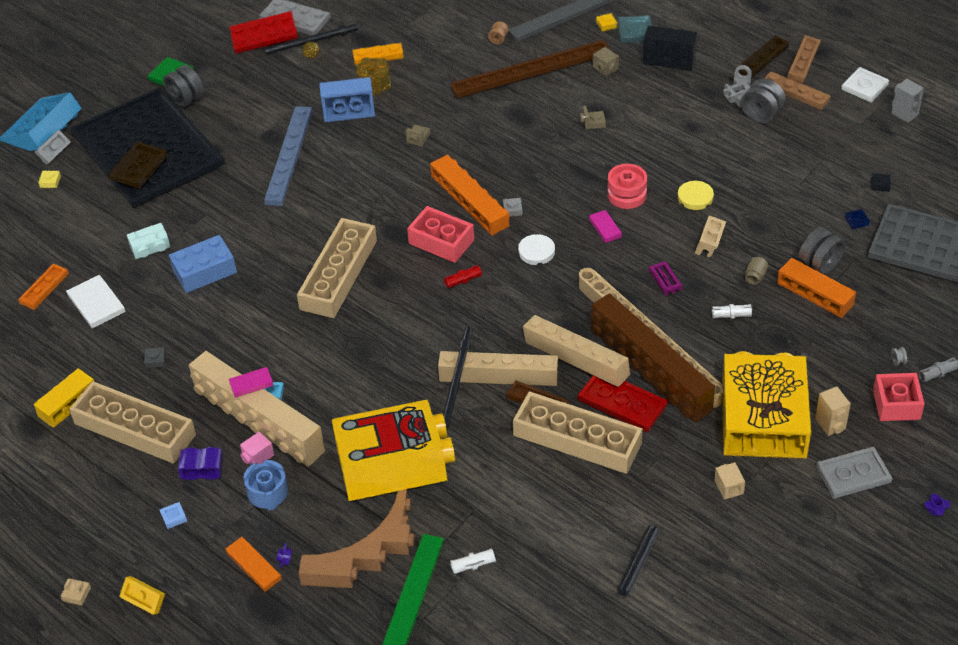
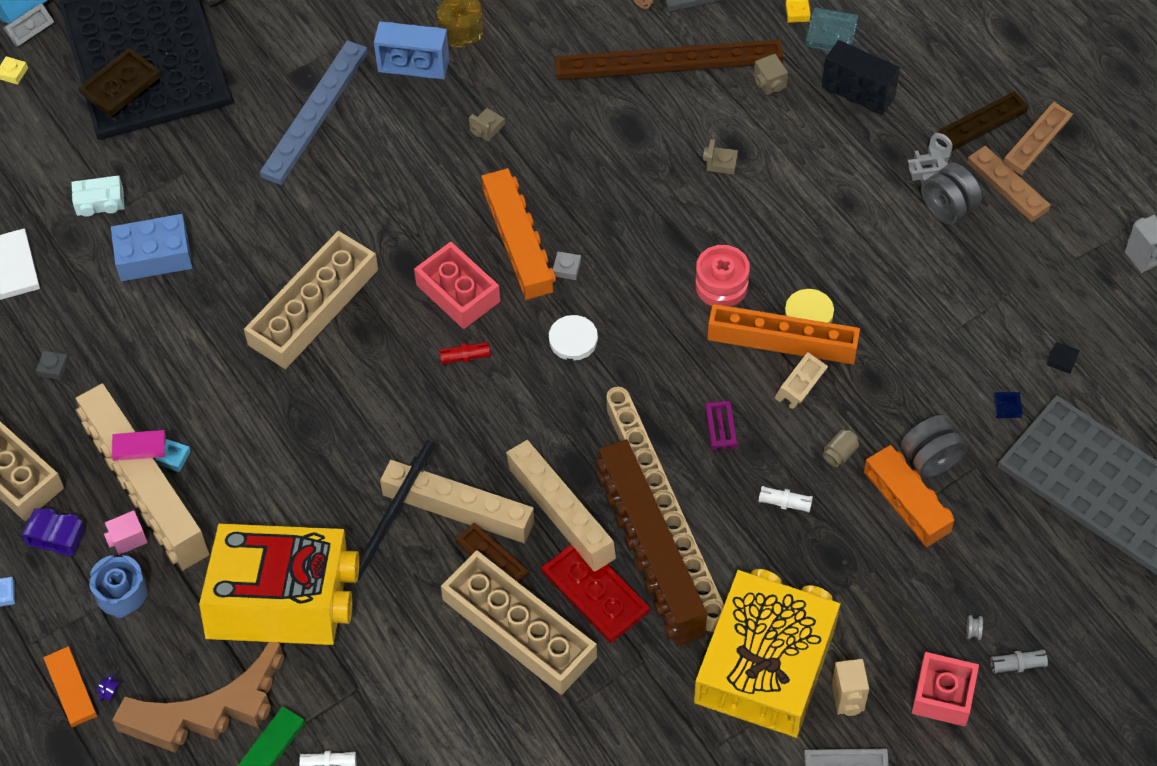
camera: 15 degrees right, 10 degrees up
dark pink tile [589,210,622,243] -> none
tan brick [715,463,745,500] -> none
white tile [842,67,889,102] -> none
none -> orange brick [707,304,860,365]

